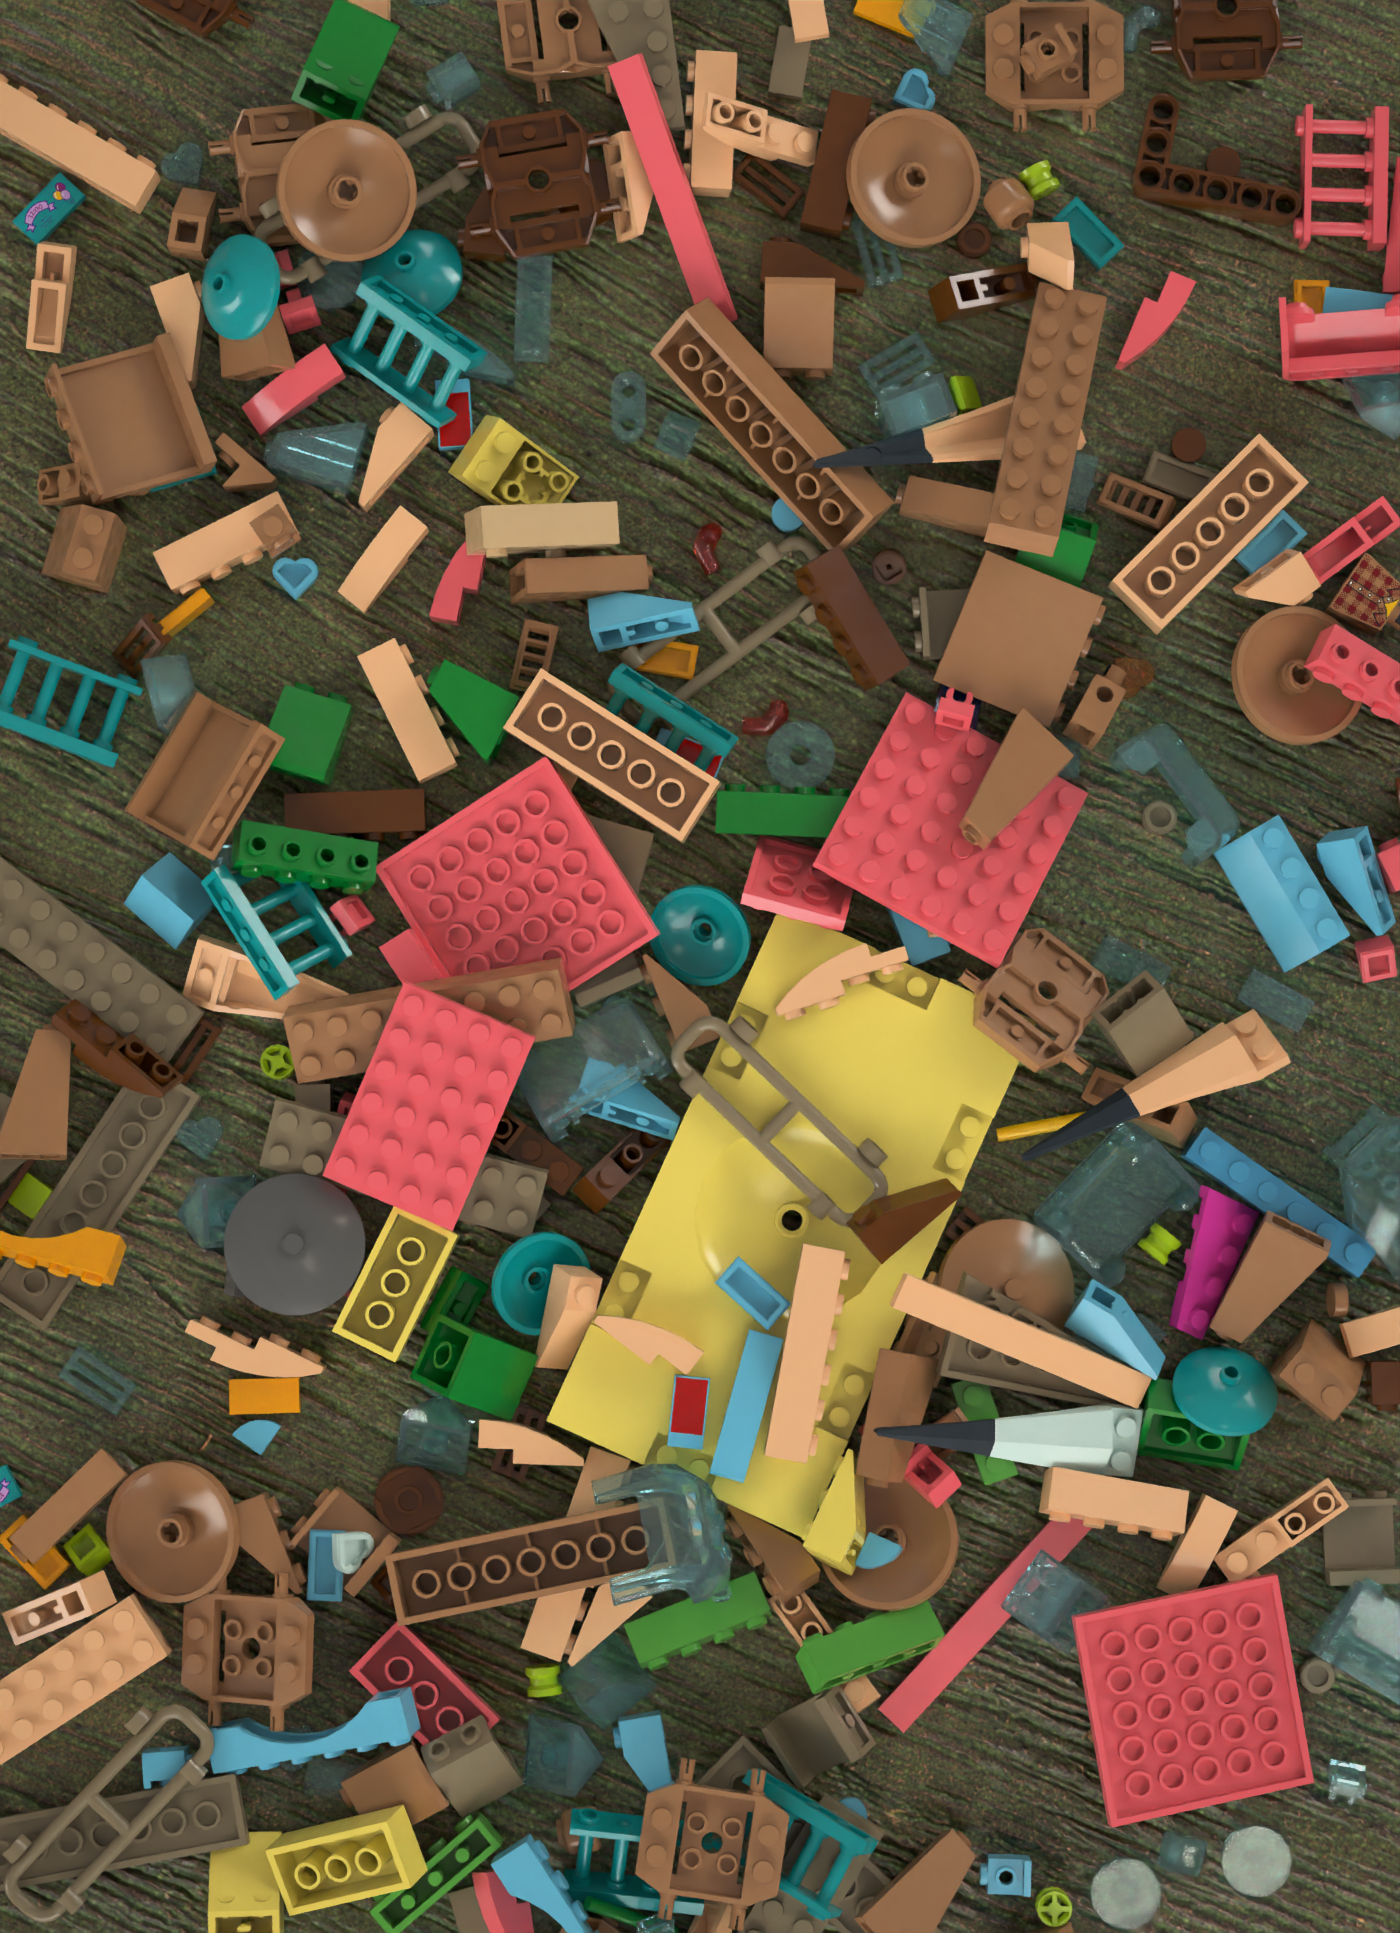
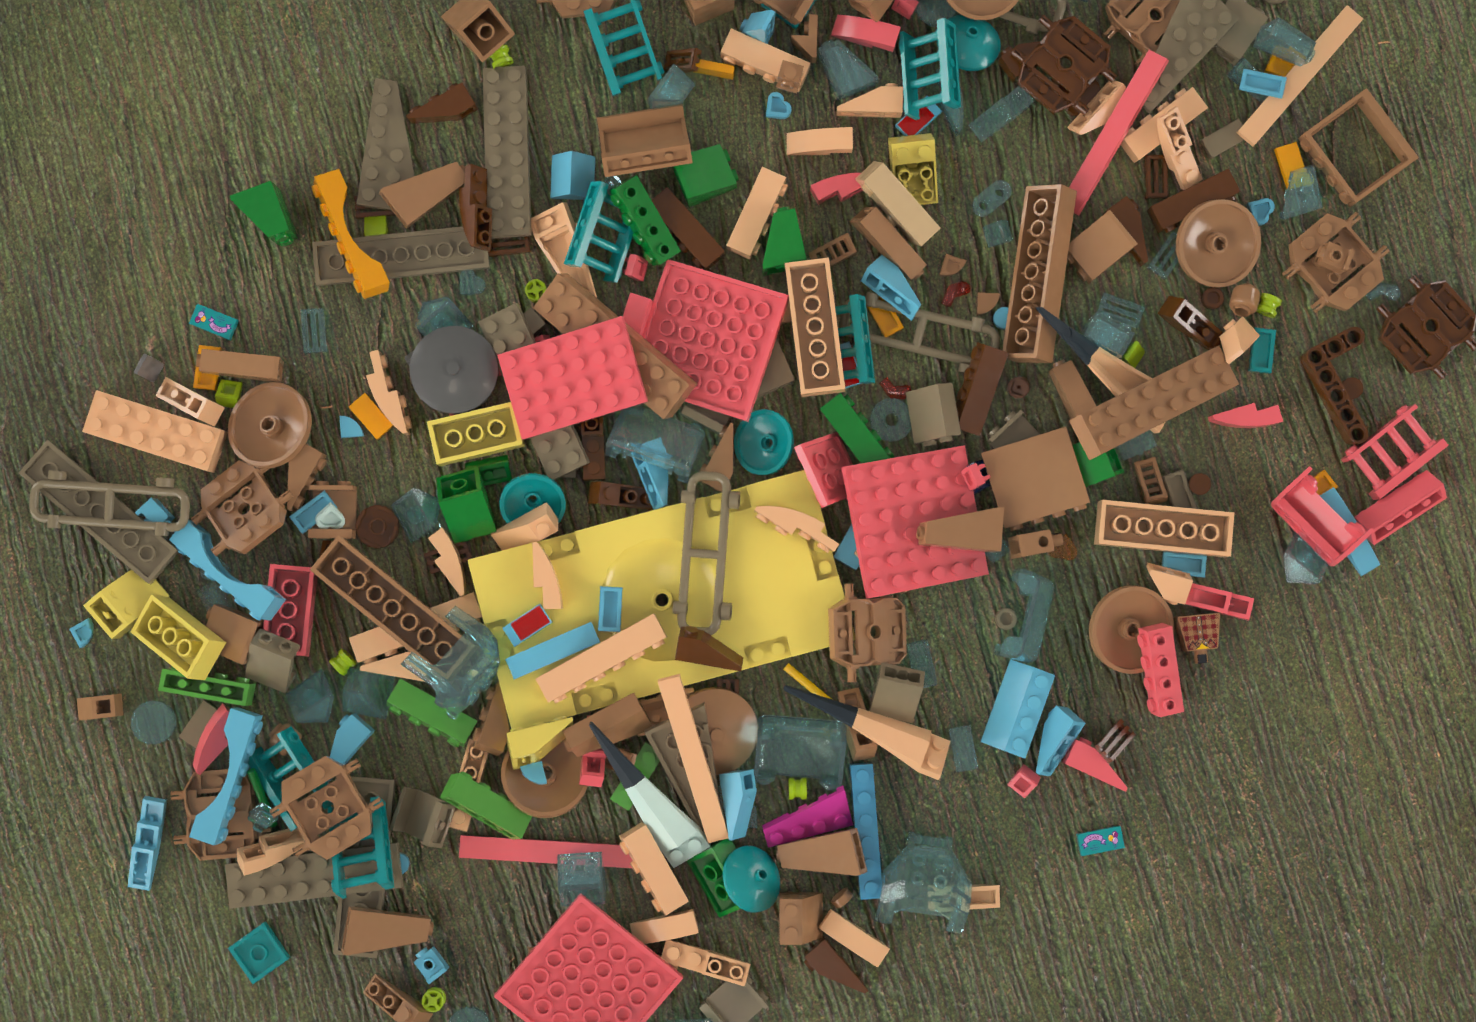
camera: 50 degrees right, 0 degrees up
none -> medium azure slope [740,10,775,44]
none -> dark tan brick [906,383,961,447]
none -> medium nougat tile [939,254,967,277]
none -> medium nougat tile [976,292,1000,315]

